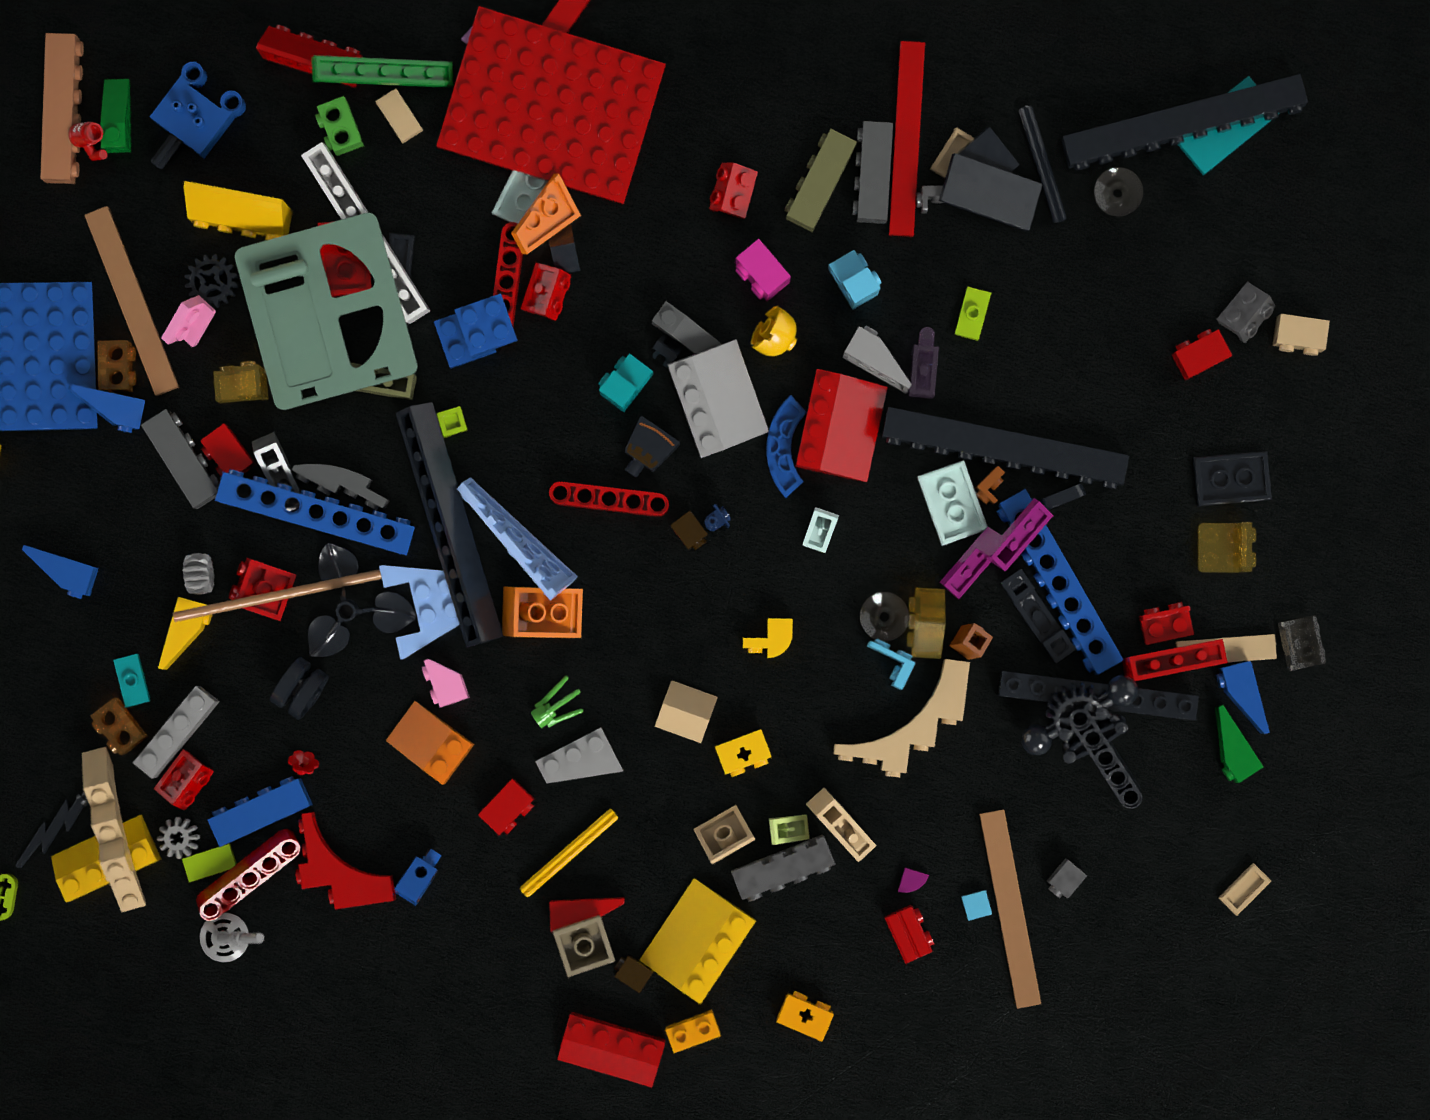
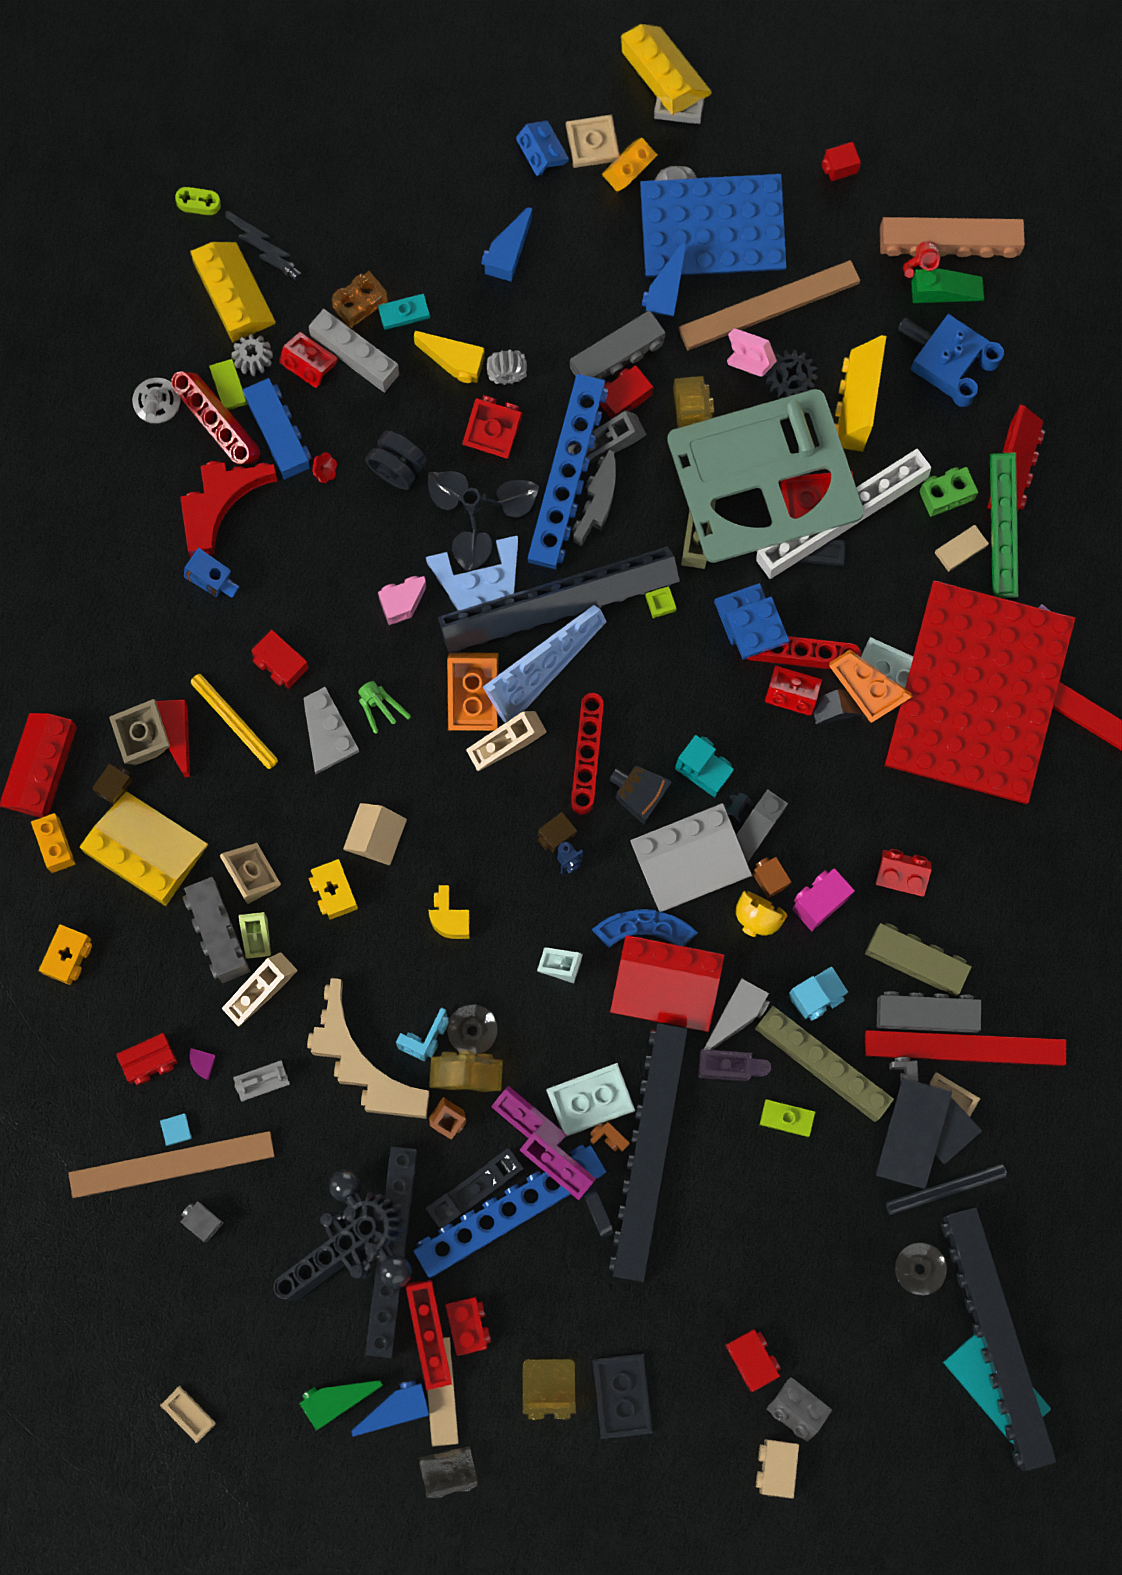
camera: 85 degrees right, 10 degrees down
tan arch [82,747,146,912] -> none
clear orange brick [98,340,136,392] -> none
medium nougat piece [172,569,382,622] -> none
orange slope [386,701,474,785] -> none
none -> light grey hinge [233,1061,289,1101]
none -> tan slope [466,711,547,771]
none -> dark orange brick [753,857,791,899]
none -> olive brick [755,1006,894,1122]

